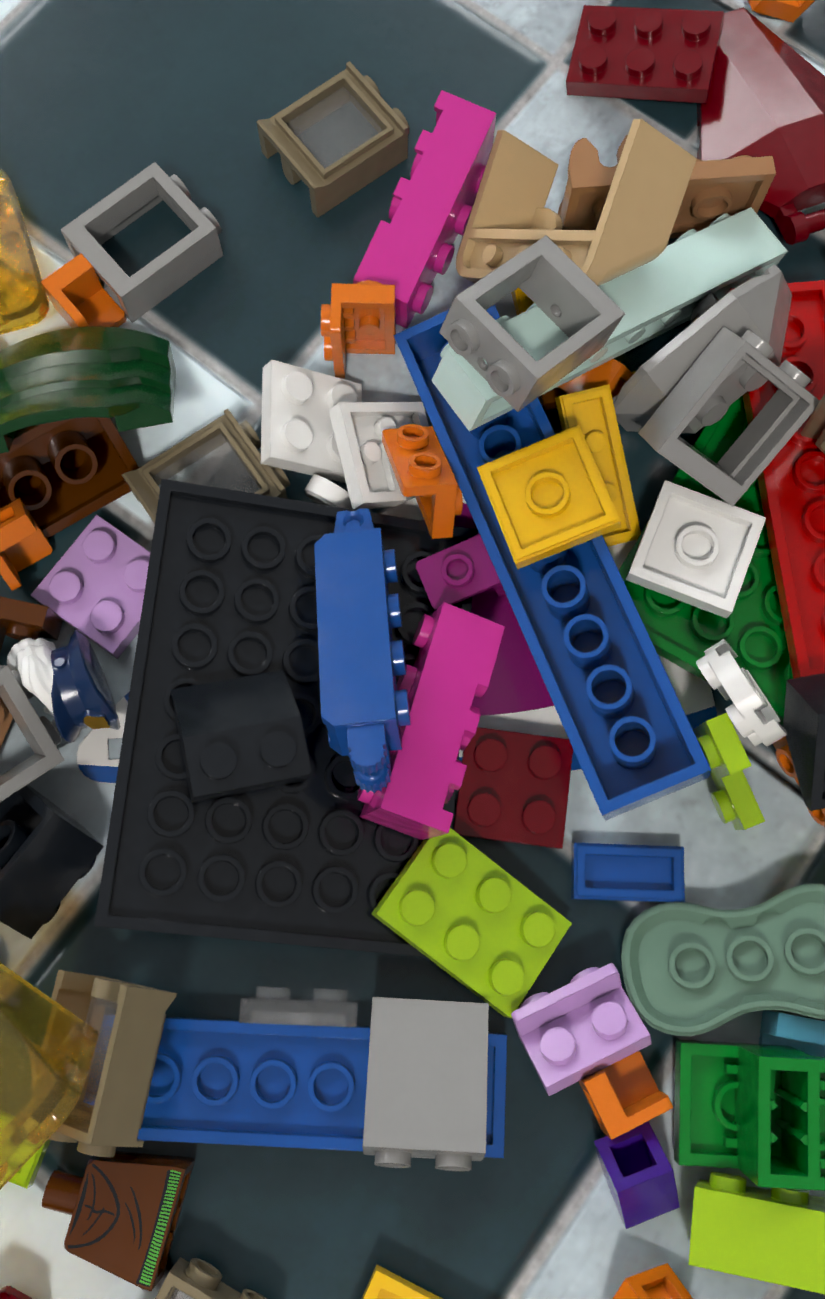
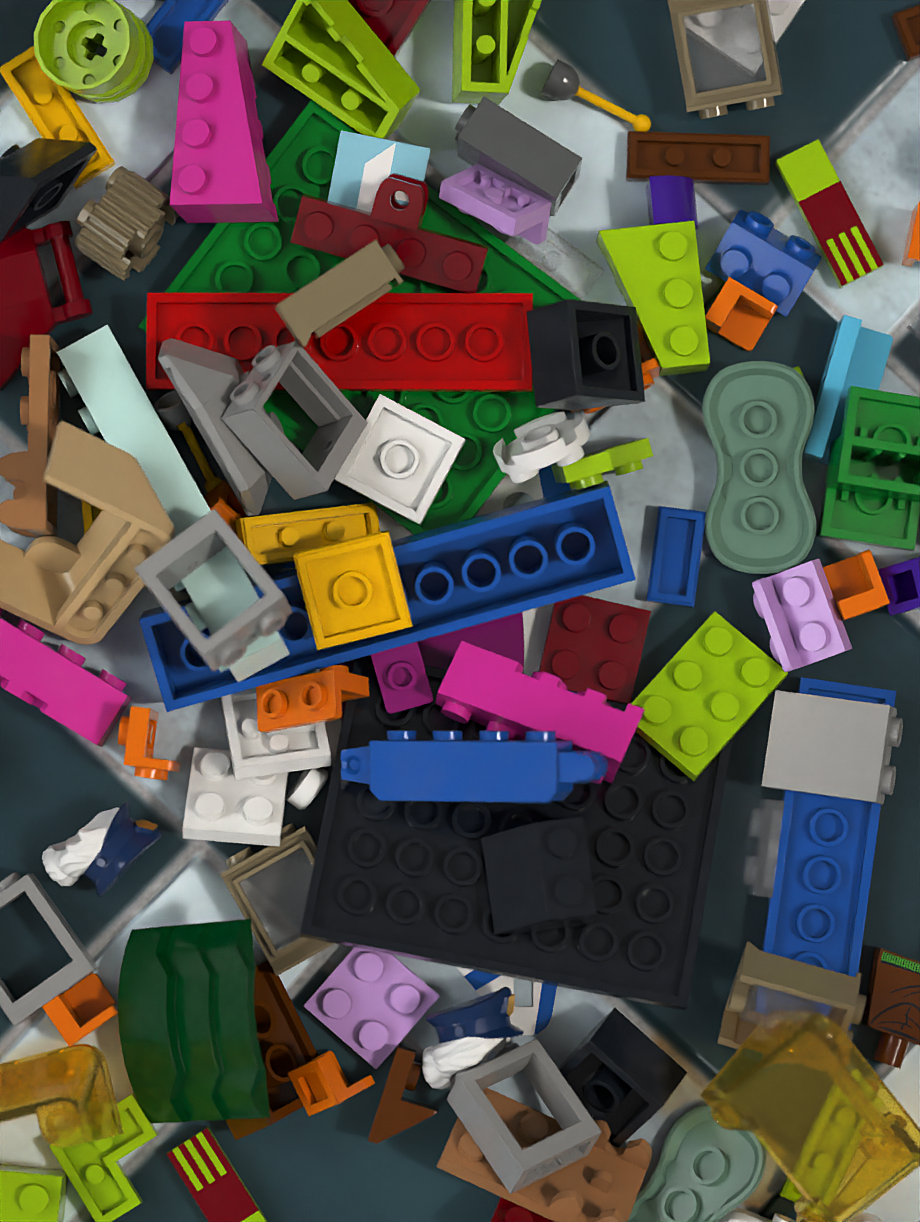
camera: 85 degrees left, 10 degrees up
none -> piece [42,802,162,897]

